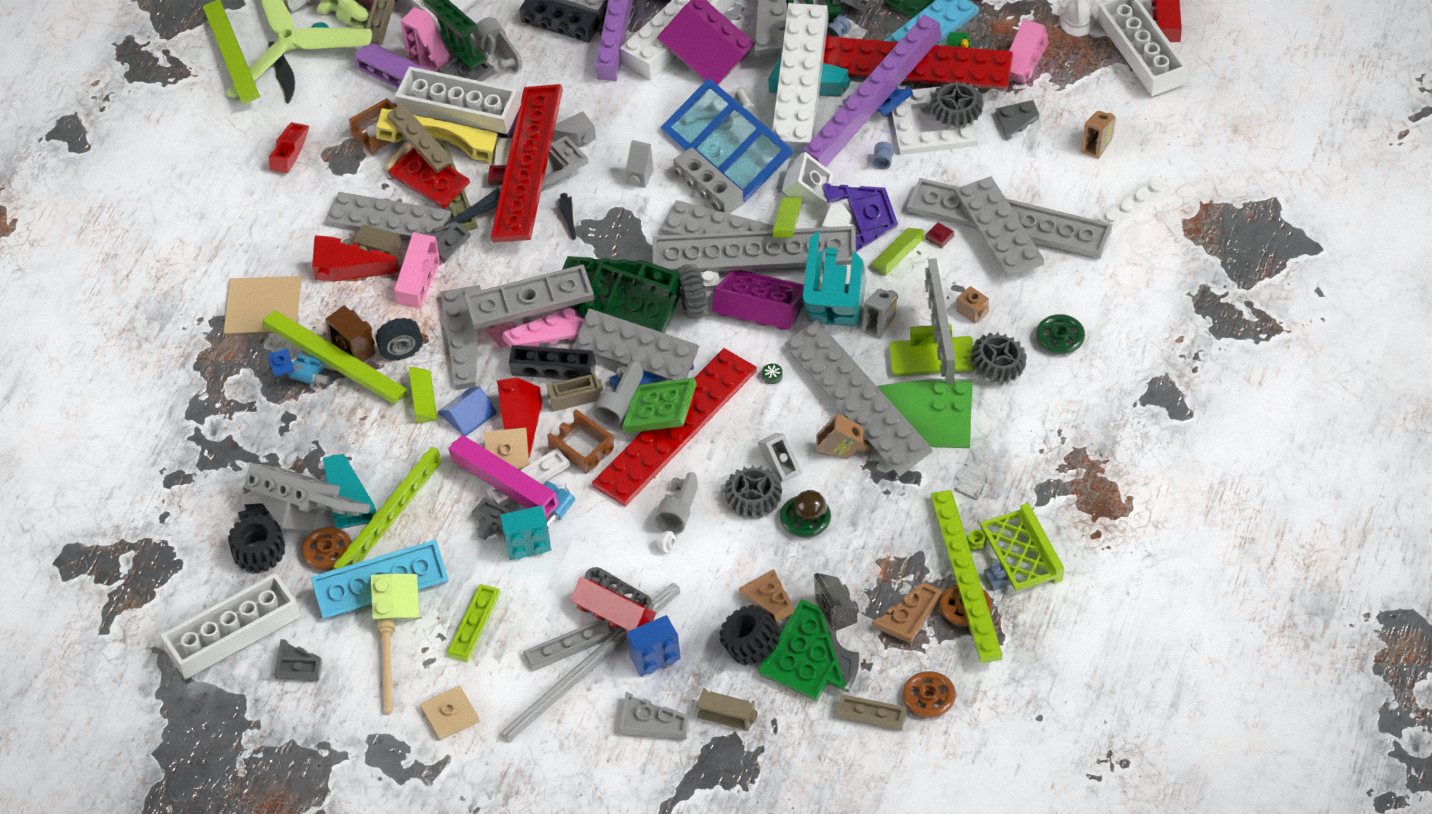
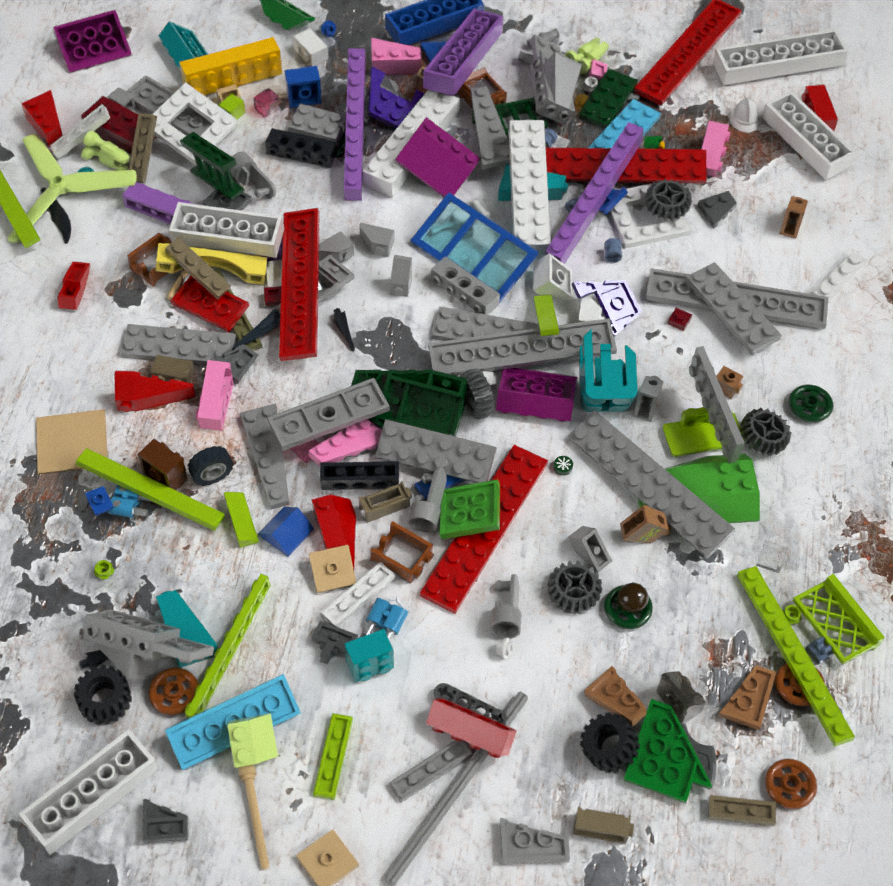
camera: 15 degrees left, 5 degrees up
bright pink wedge [401,7,452,73] -> none
dark pink brick [448,435,559,518] -> none
blue brick [626,615,681,676] -> none
lime slope [870,228,924,276] -> none
none -> lime plate [94,560,114,580]
none -> light grey slope [359,223,394,257]

